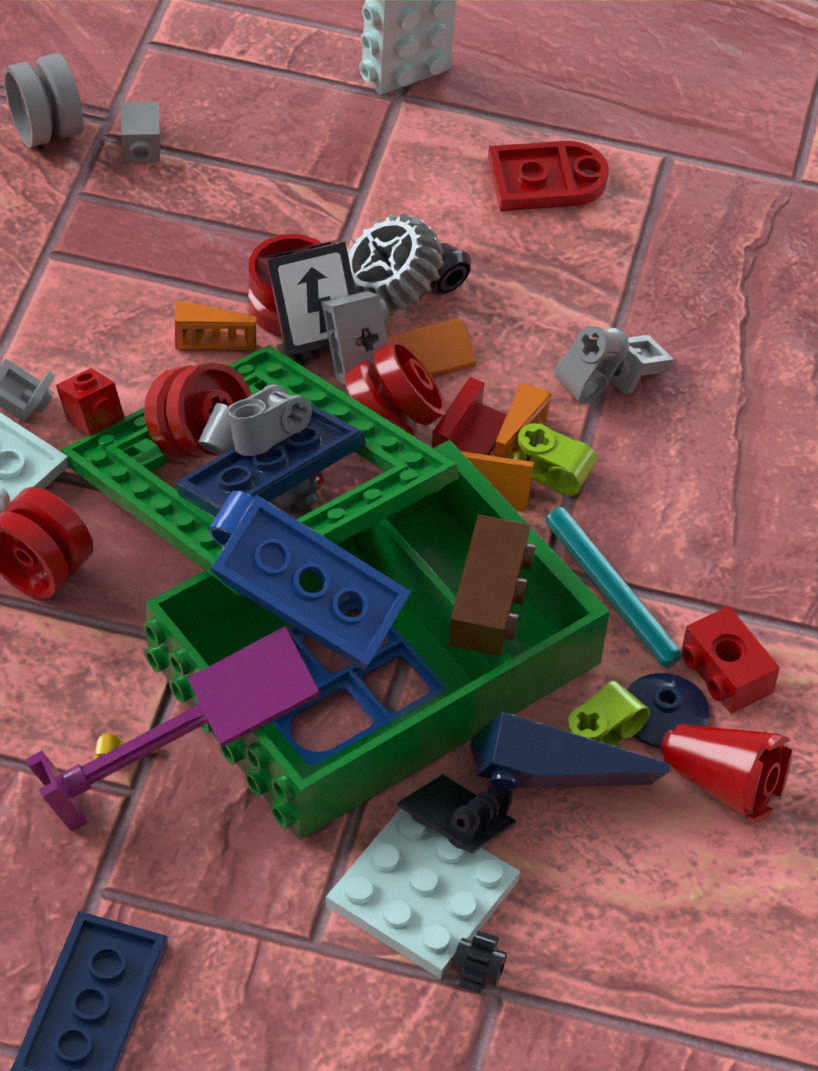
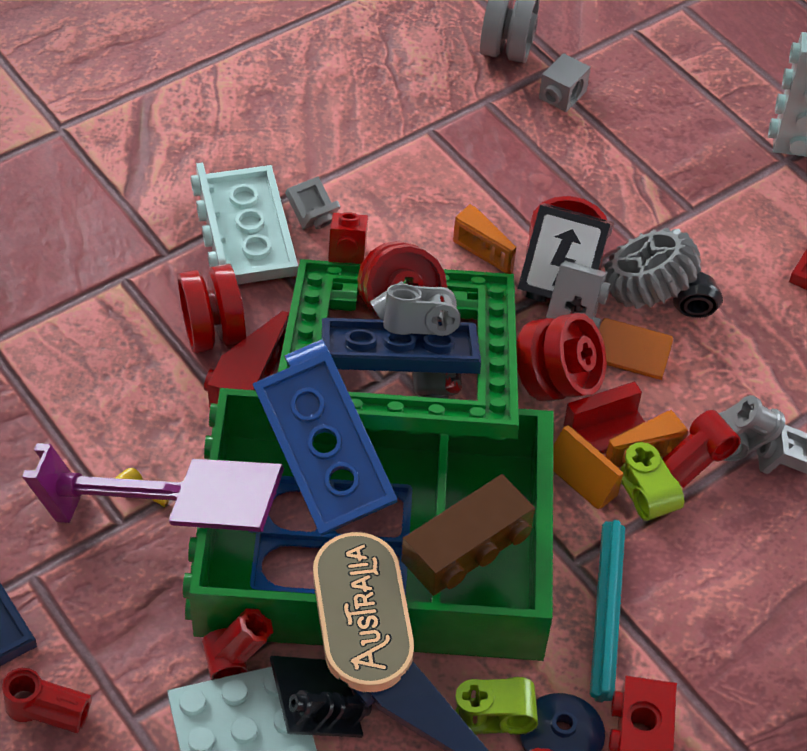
camera: 40 degrees right, 0 degrees up
none -> red piece [2,667,92,734]
none -> red piece [202,608,274,680]
none -> red slope [204,311,290,408]
none -> dark tan tile [313,532,414,692]
none -> red piece [662,410,741,488]

